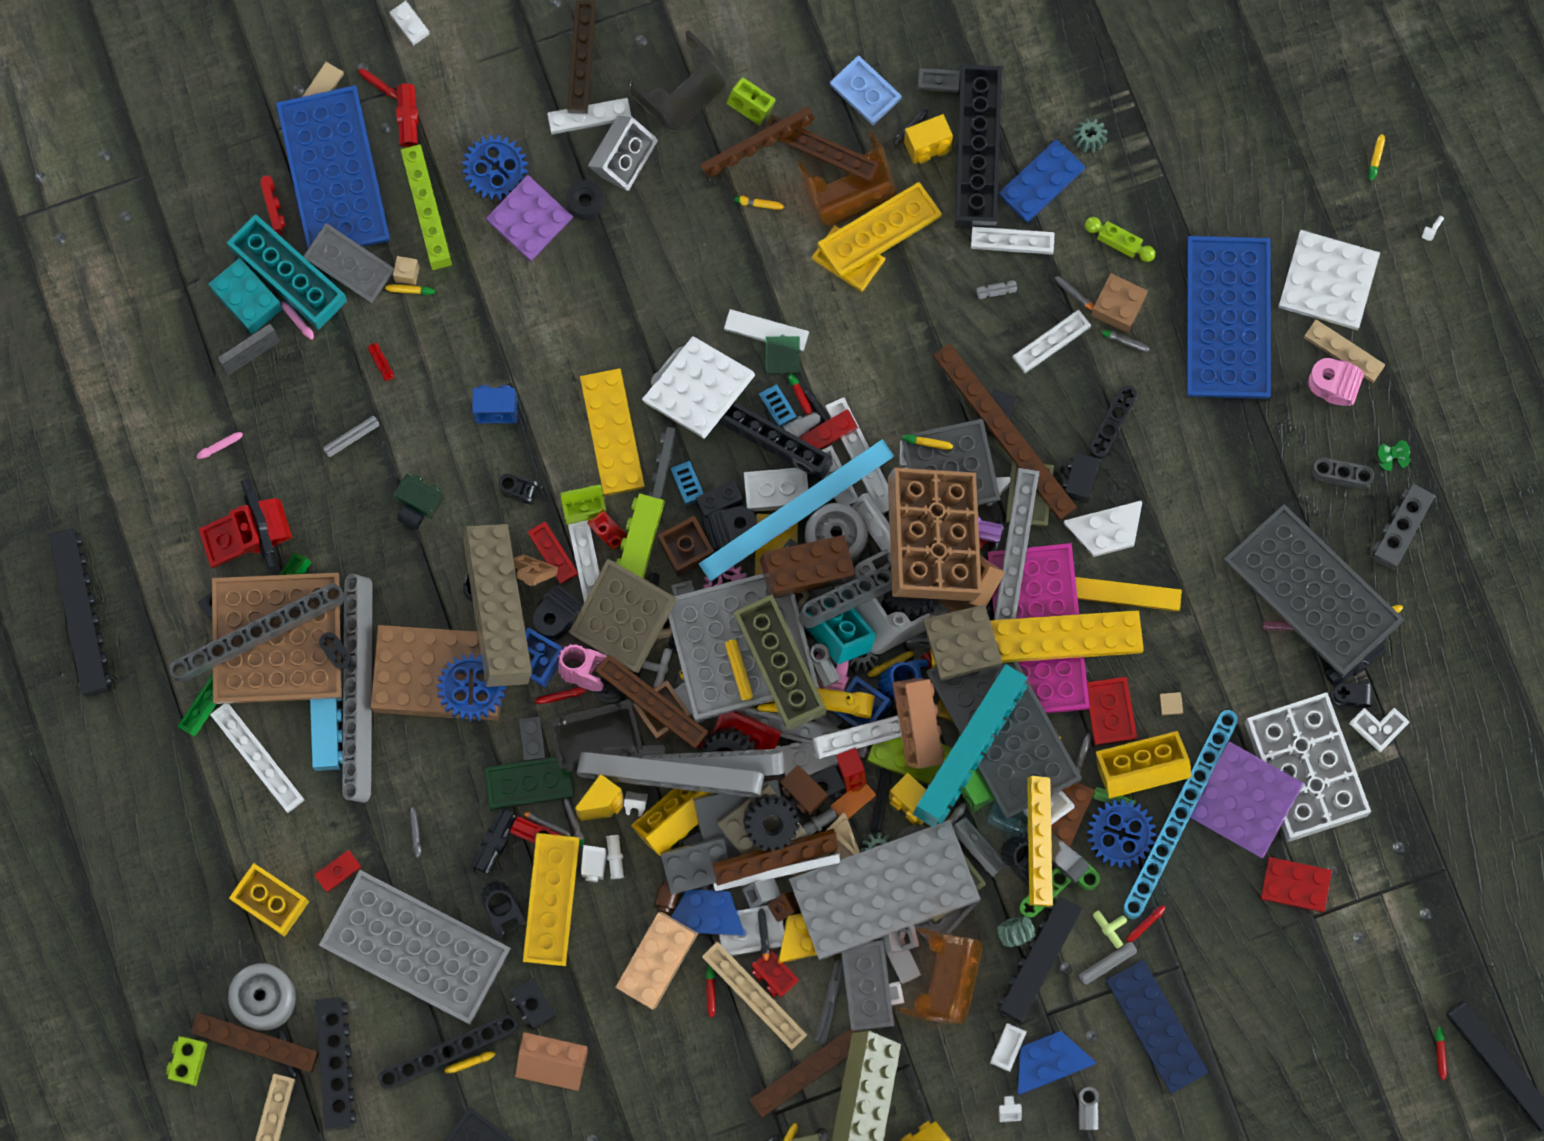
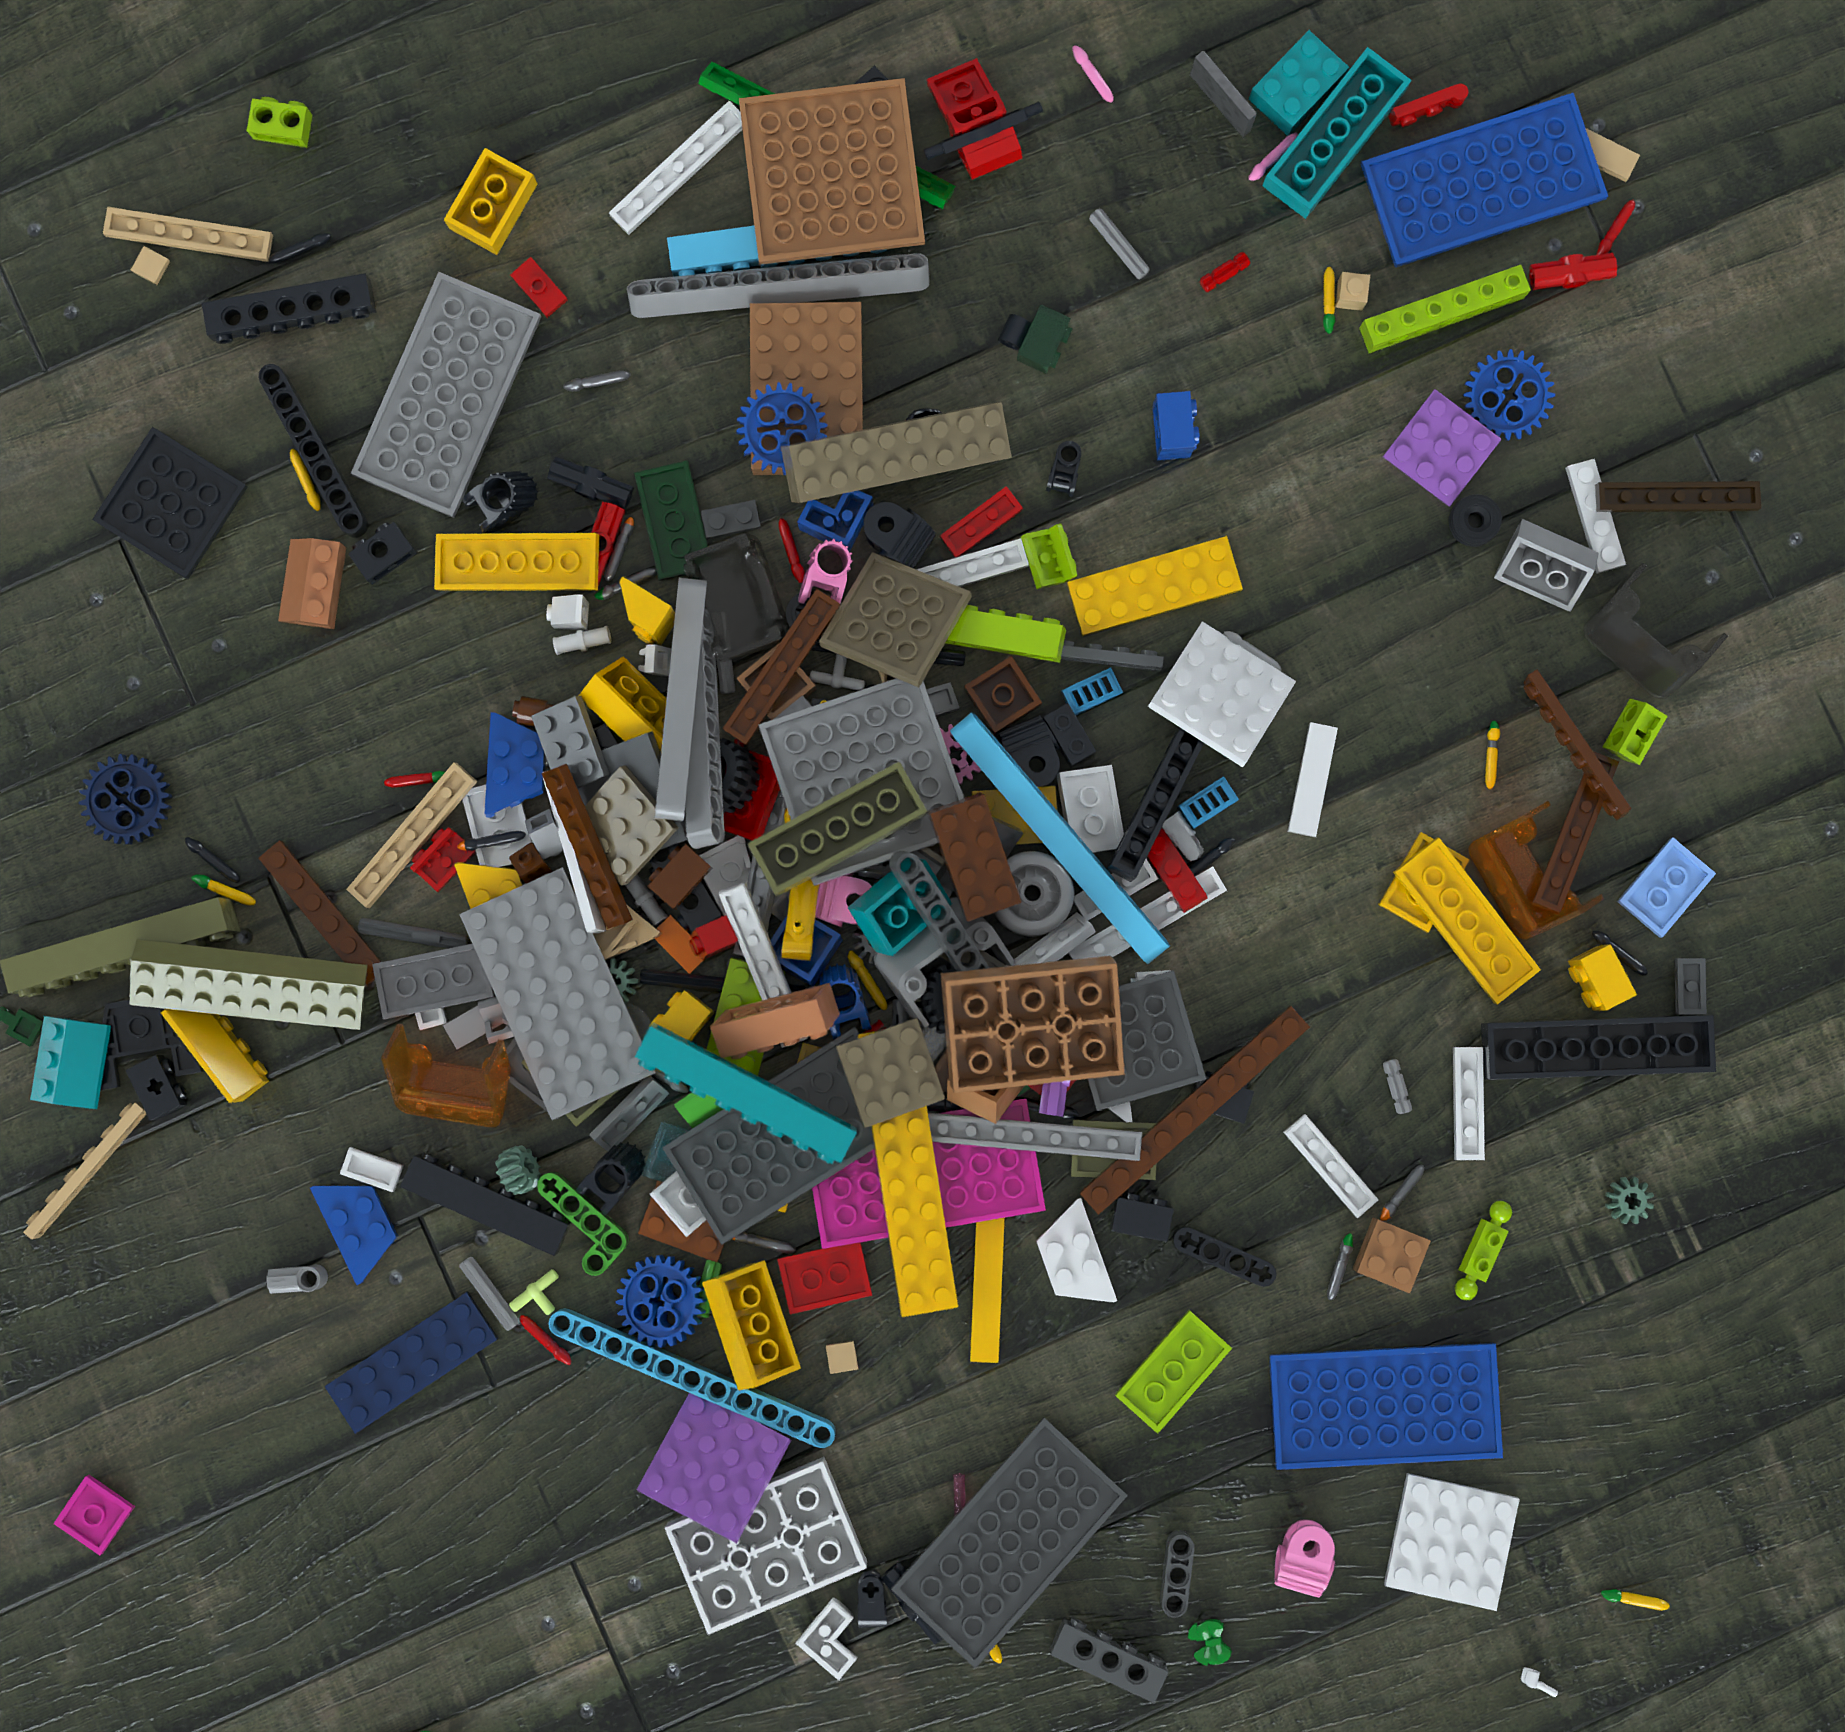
camera: 85 degrees right, 10 degrees up
dark grey beam [169,584,344,682] -> none
reddish brown plate [191,1012,319,1072] -> none
light grey wheel [228,963,296,1031] -> none
flat silver plate [304,223,394,304] -> none
black beam [319,632,351,670] -> none
white plate [389,1,430,45] -> none
medium nougat plate [513,554,558,585] -> none
red hips [587,509,628,549] -> none
light nougat brick [615,912,698,1009] -> none
yellow axle [725,640,753,701] -> none
black tyre [743,794,799,851] -> none
clear green piece [766,334,800,375] -> none
red piece [788,374,812,415] -> none
light grey piece [809,644,840,688] -> none
yellow piece [902,434,953,450] -> none
blue plate [998,139,1085,223] -> none
white tile [999,1096,1022,1122] -> none
yellow plate [1027,776,1053,907] -> none
dark grey beam [1051,832,1090,883] -> none
red plate [1260,857,1332,913] -> none
tan plate [1304,320,1385,383] -> none
none -> lime plate [1115,1310,1232,1433]

